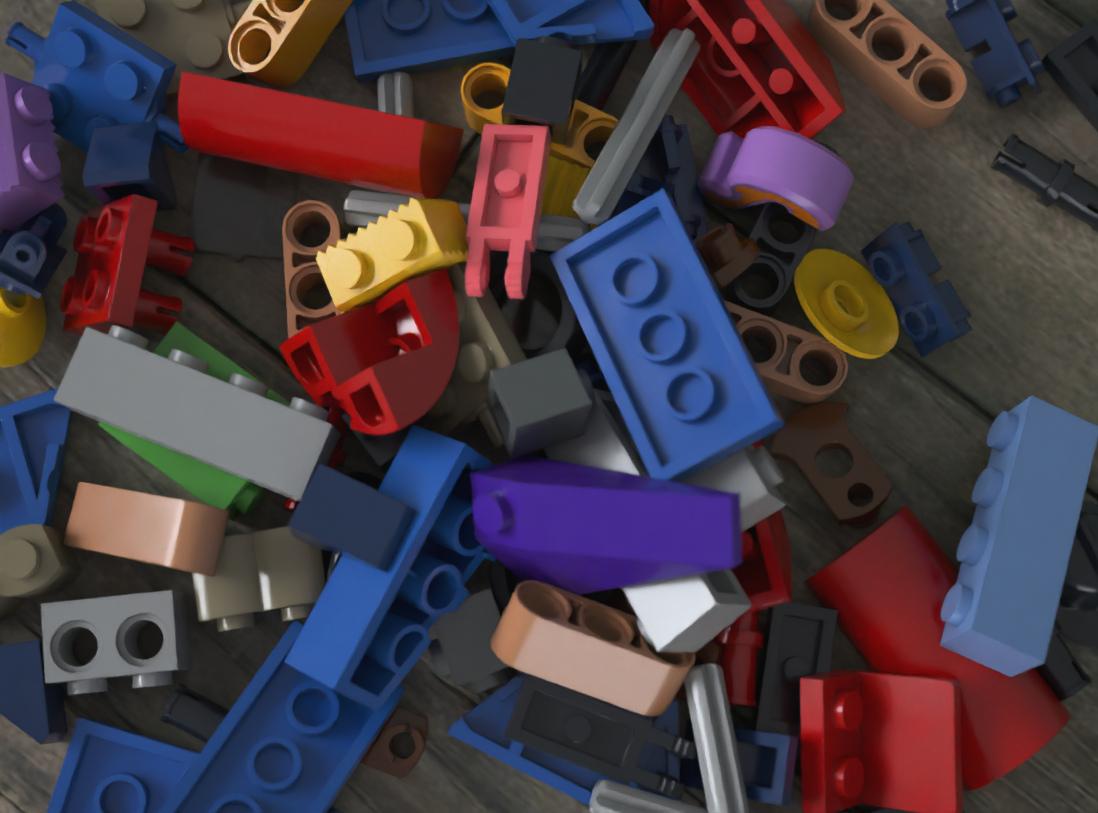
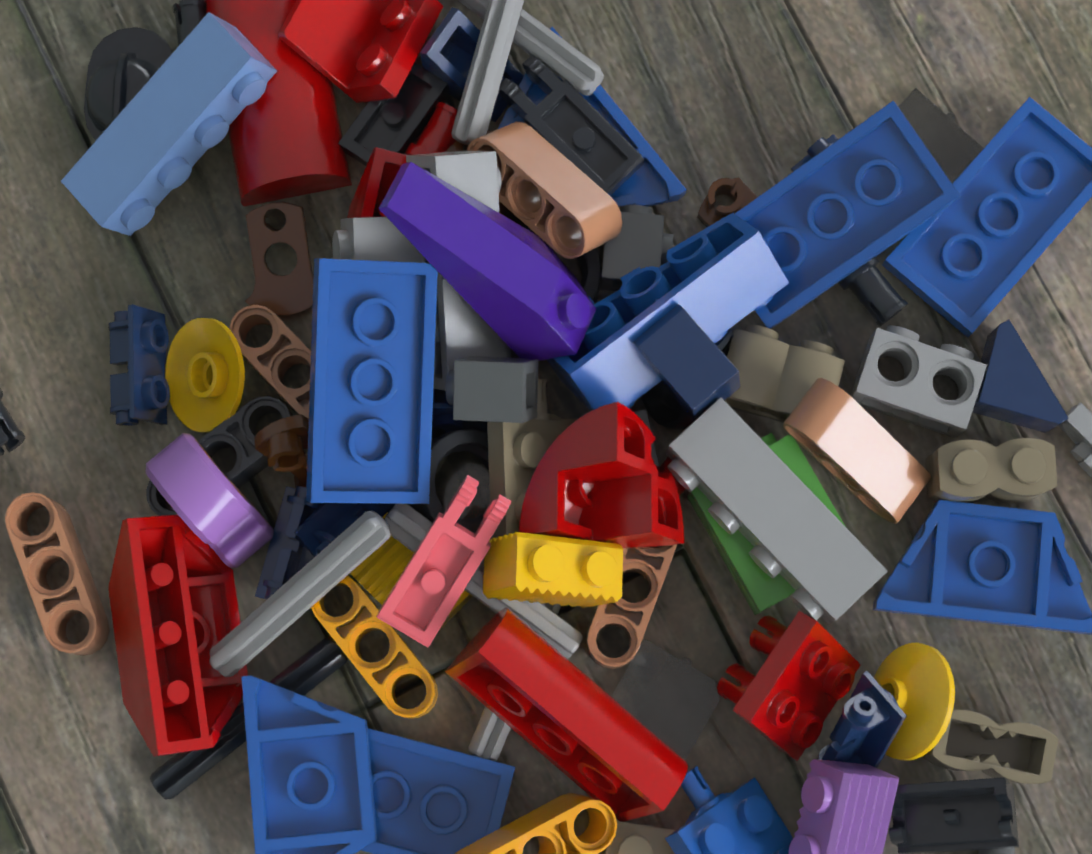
camera: 155 degrees left, 0 degrees up
dark blue slope [83,121,177,212] -> none
black brick [501,36,582,145] -> none

